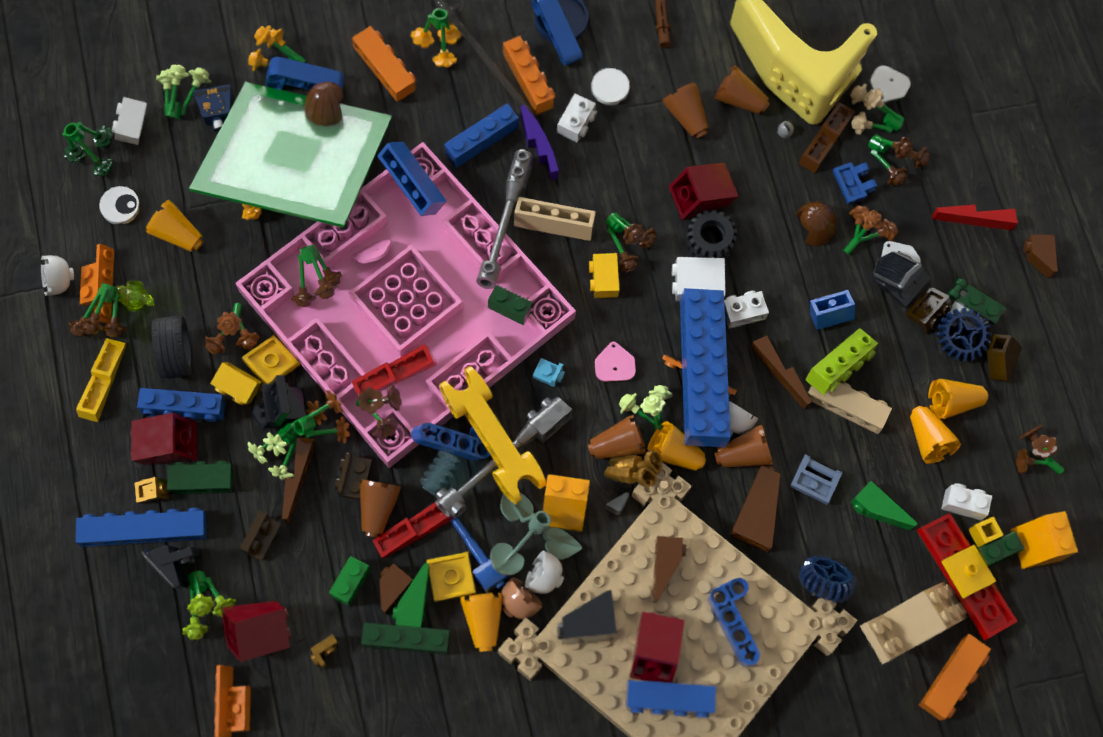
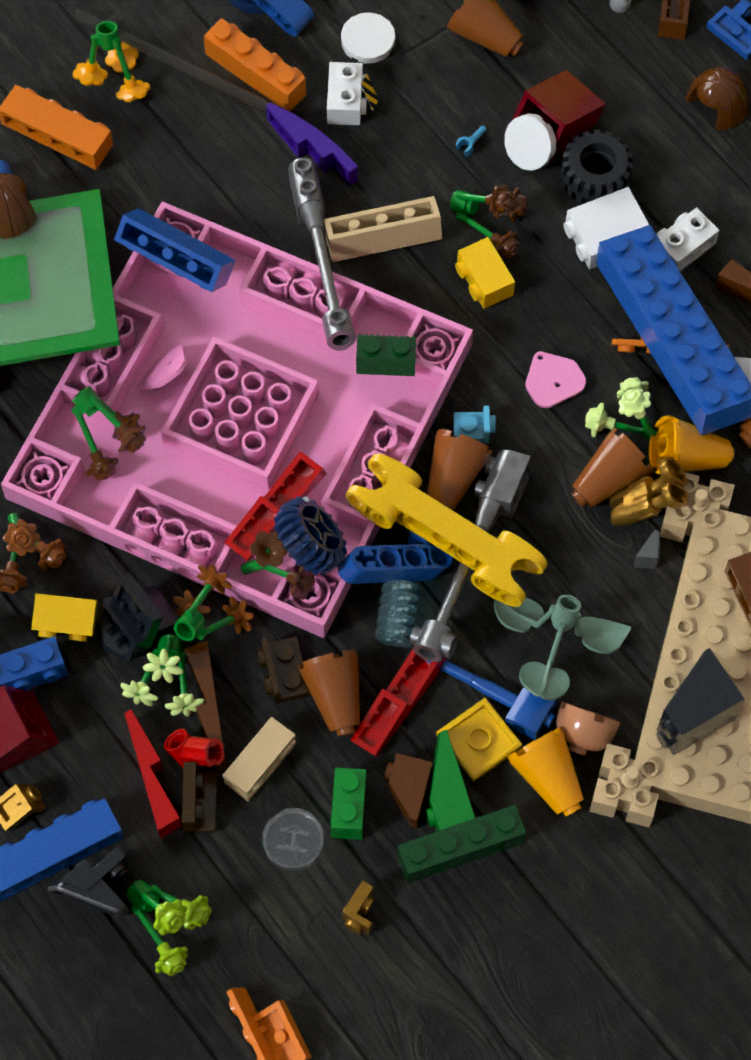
camera: 20 degrees left, 5 degrees down
dark green brick [167,461,234,494] -> none
dark red slope [221,601,291,662] -> none
yellow plate [242,335,300,384] -> none
blue brick [444,103,519,168] -> none
white cylinder [525,551,564,594] -> none
light orange slope [543,475,590,532] -> none
none -> red slope [124,710,182,839]
none -> red piece [164,729,225,768]
none -> tan piece [223,717,296,802]
none -> clear tile [262,808,324,871]
none -> dark blue gear [274,496,347,575]
none -> sticker [361,74,378,111]
none -> dark orange cone [427,429,492,511]
none -> dark azure hand [456,126,487,157]
none -> white tile [505,113,556,171]

